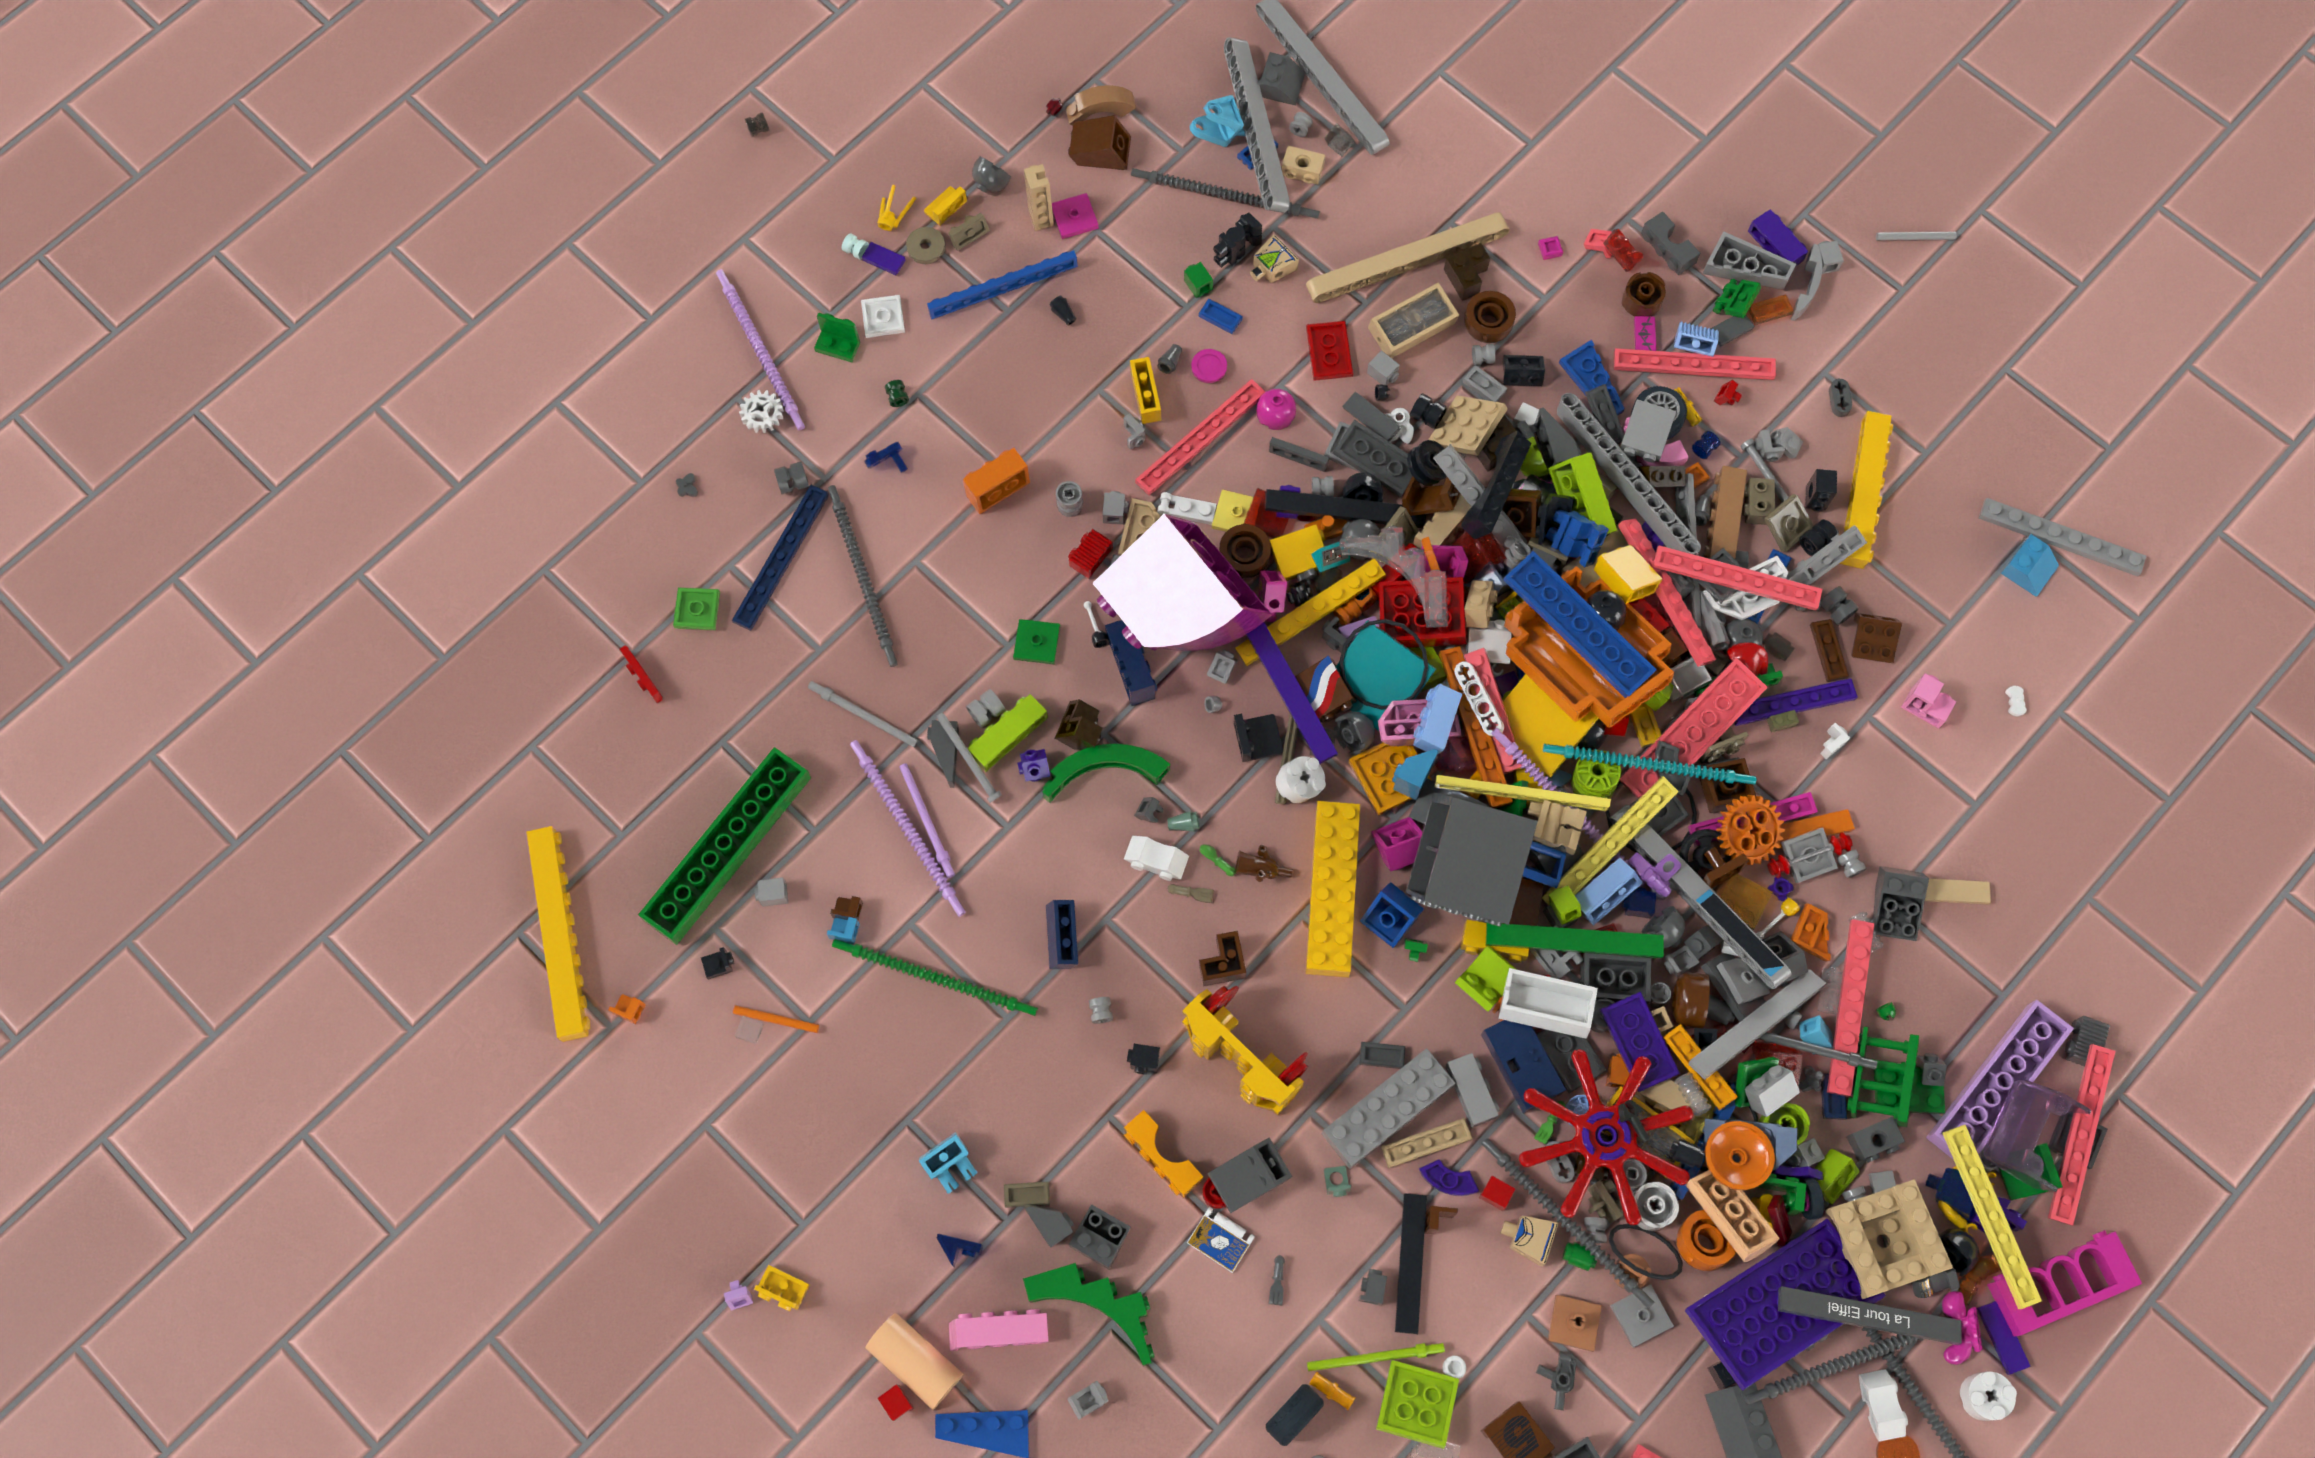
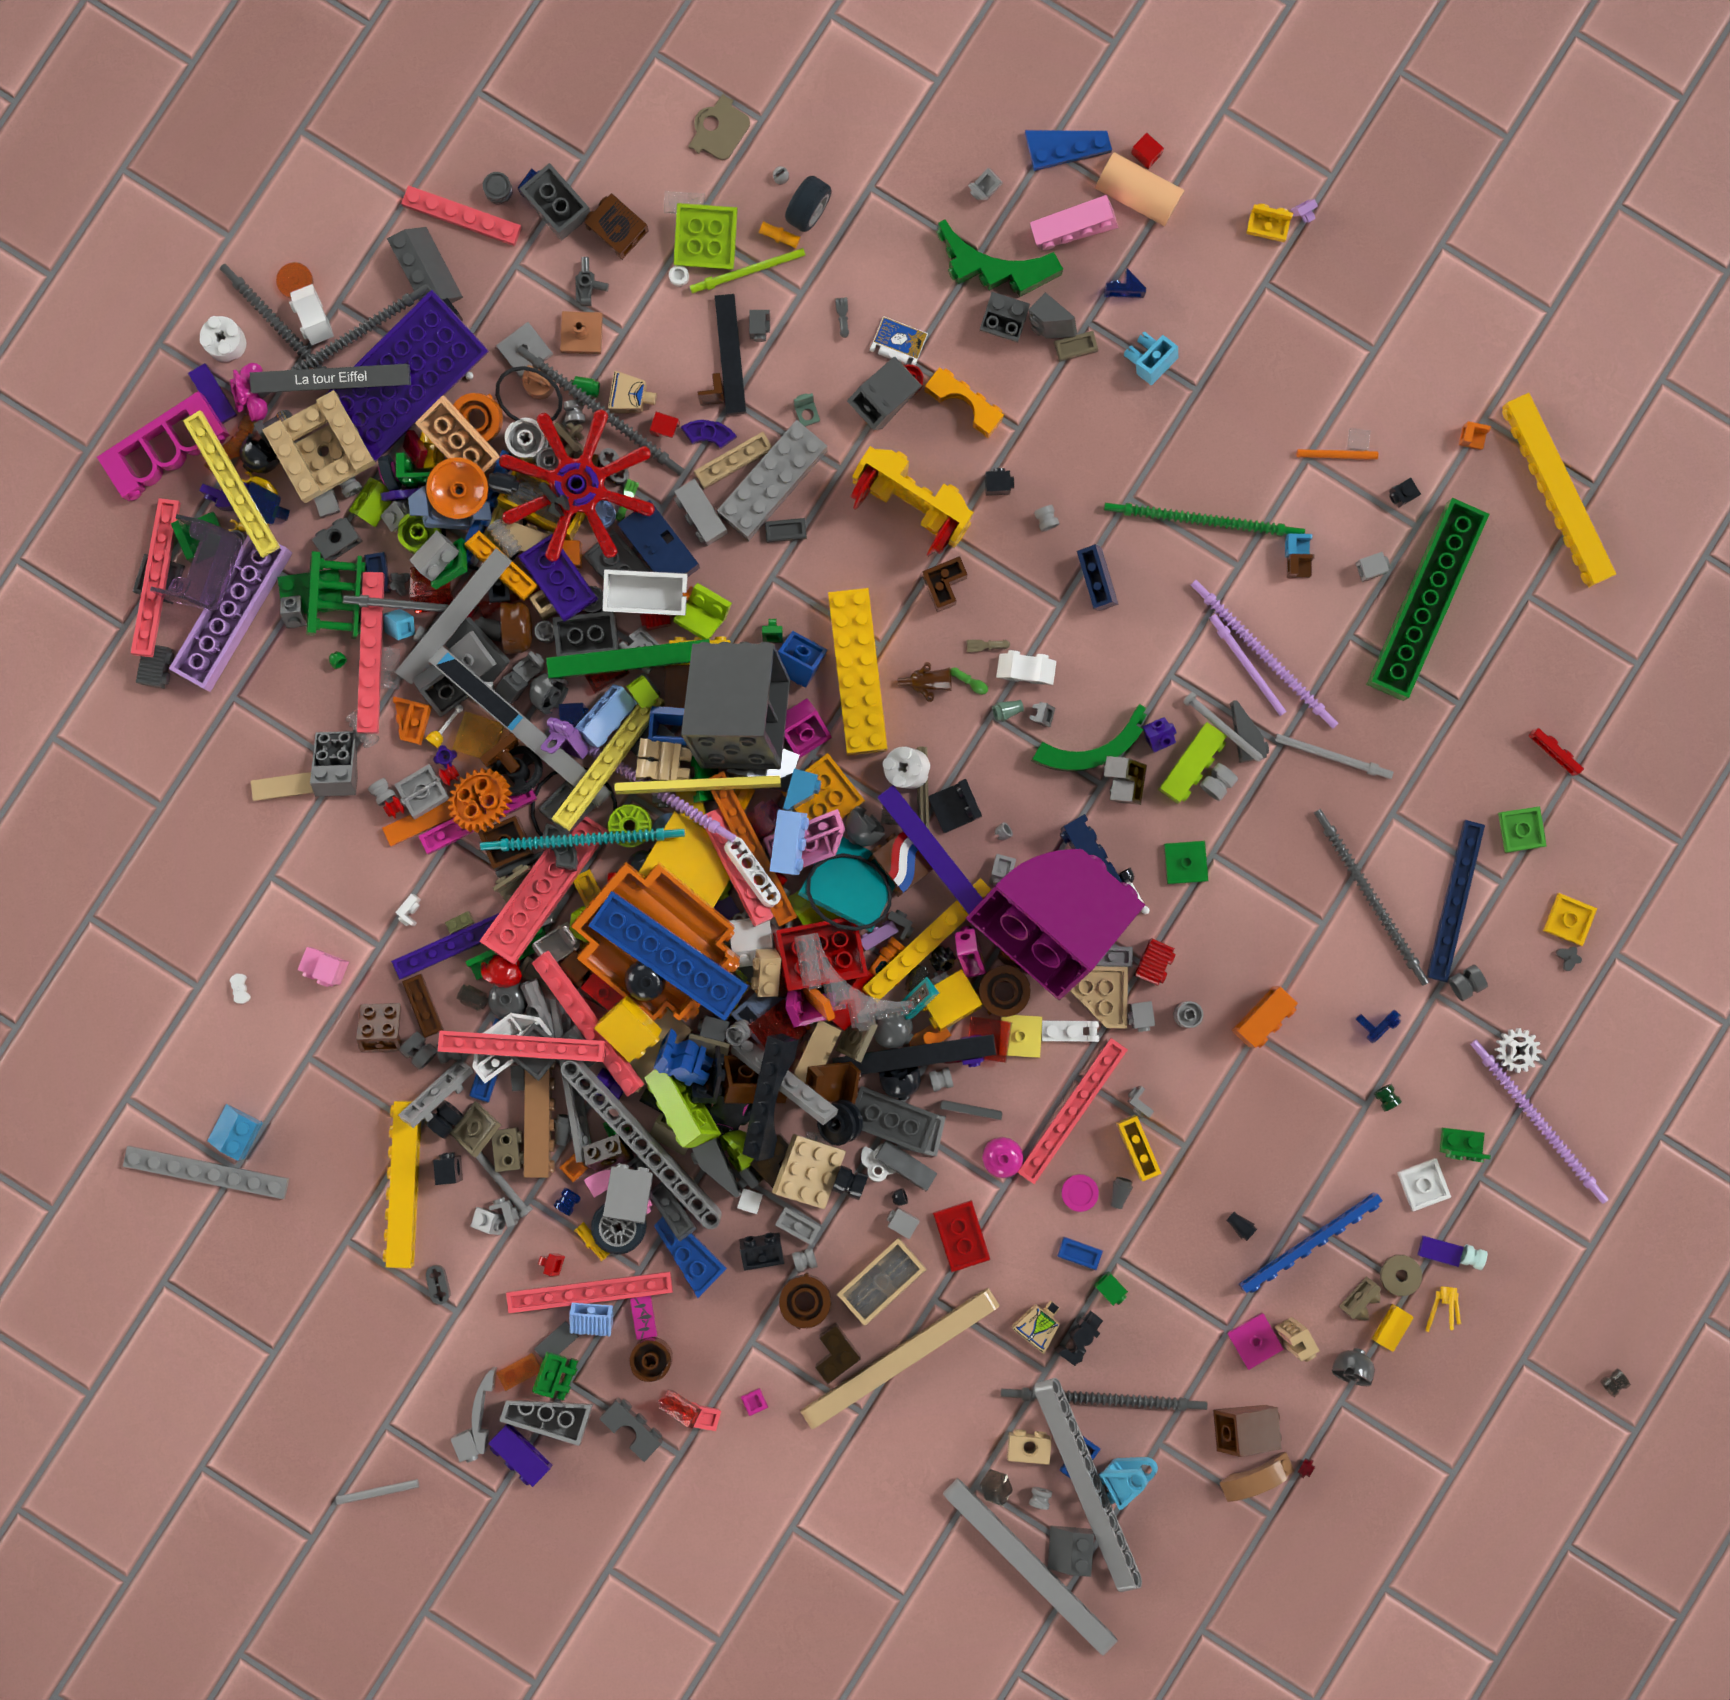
camera: 165 degrees right, 15 degrees up
none -> yellow tile [1543,893,1597,946]

